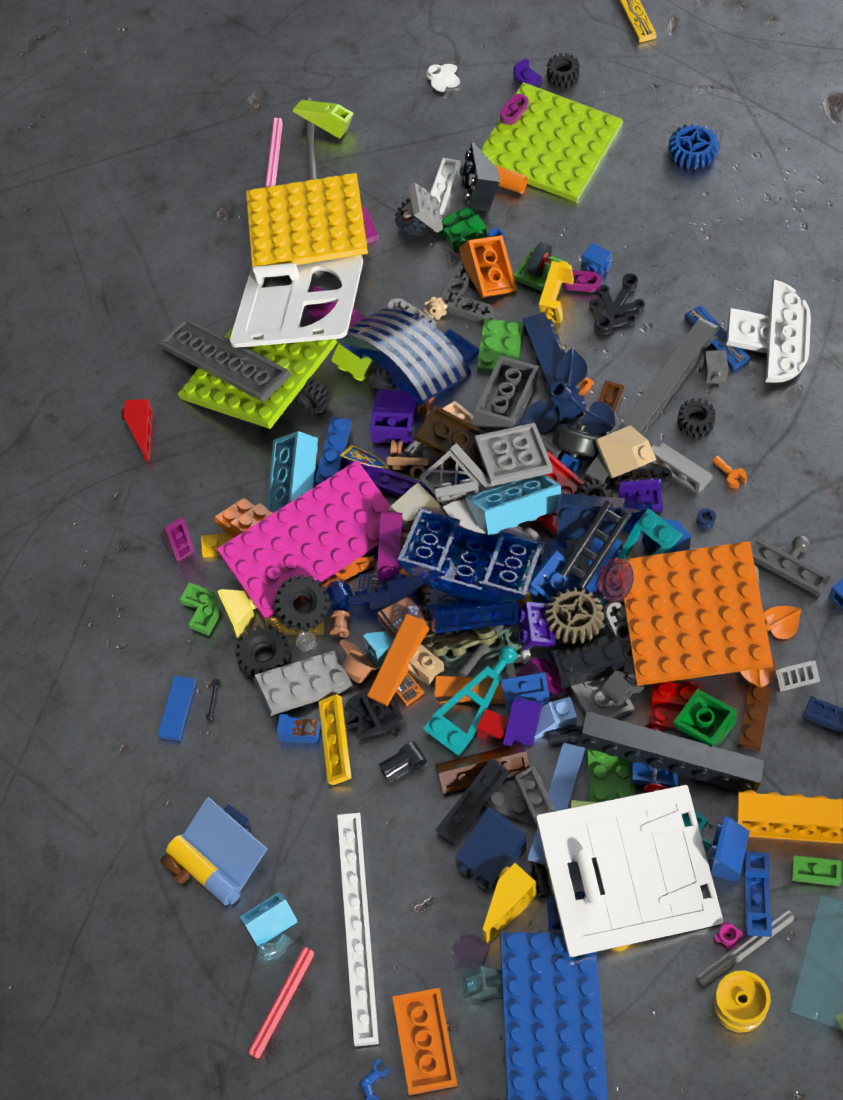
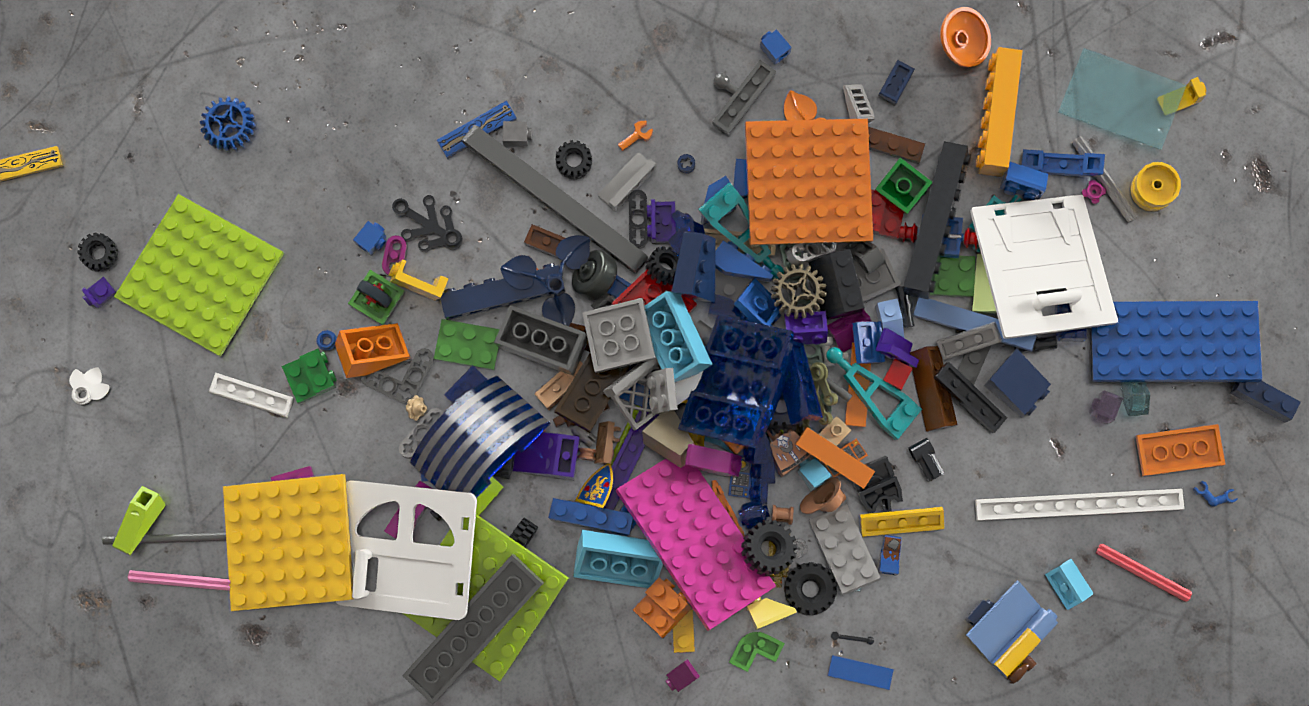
camera: 95 degrees left, 20 degrees up
clear light blue arm [257,934,292,959] -> none
light grey plate [395,182,443,235] -> none
black slope [460,142,500,211] -> none
yellow slope [483,863,536,946] -> none
orange pin [493,164,528,194] -> none
magenta plate [500,94,529,125] -> none
black bar [559,500,632,589] -> none
tan slope [595,425,656,479] -> none
clear pink tile [598,558,634,602] -> none
white plate [726,280,811,383] -> none
bright green plate [792,855,842,886] -> none

